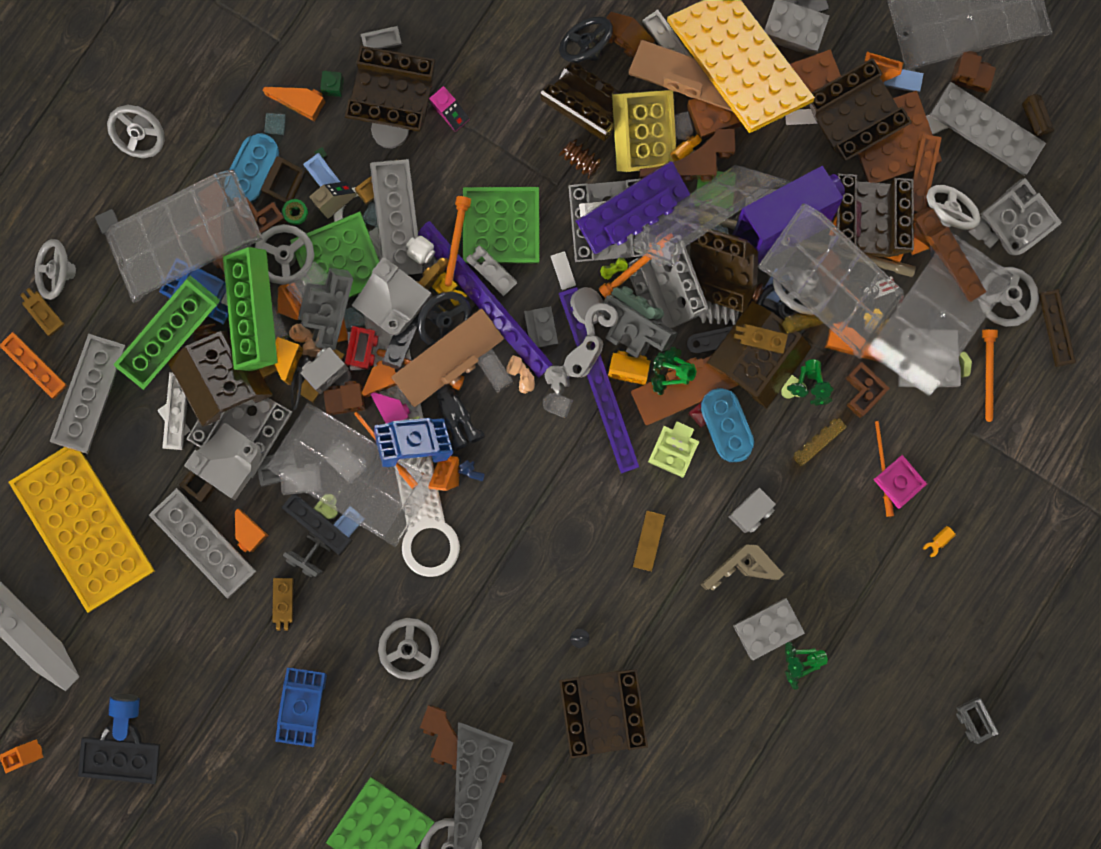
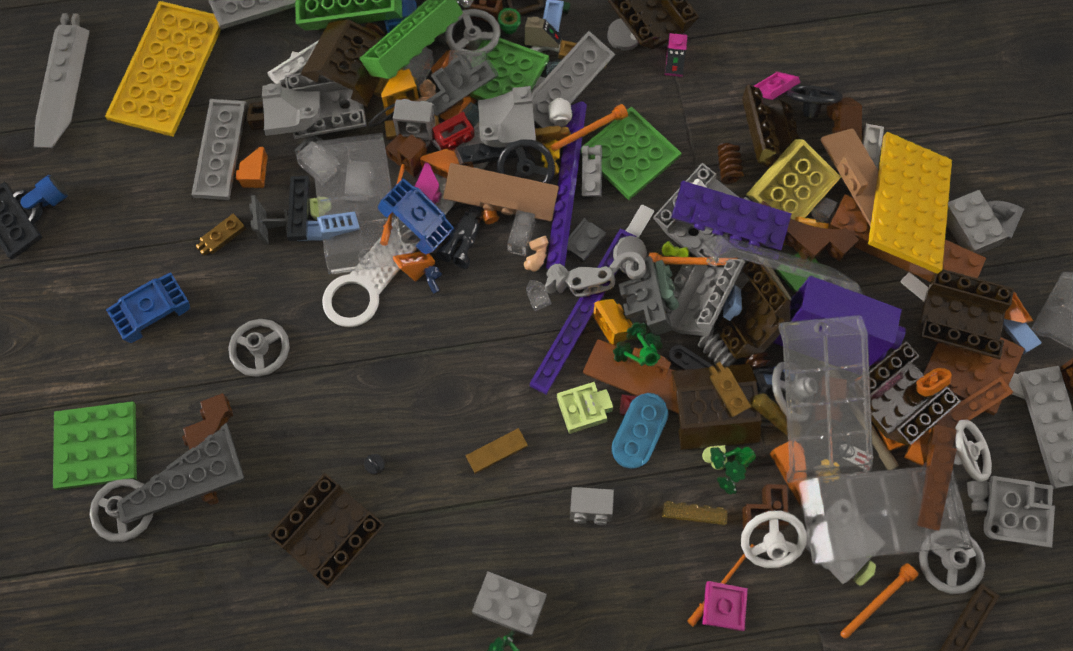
camera: 45 degrees right, 15 degrees down
dark tan bracket [701,545,784,590] -> none
none -> light blue slope [317,211,360,239]
none -> light blue plate [723,285,742,321]
none -> white piece [741,511,807,568]
none -> dark pink tile [754,72,801,100]
none -> orange plate [916,368,952,396]

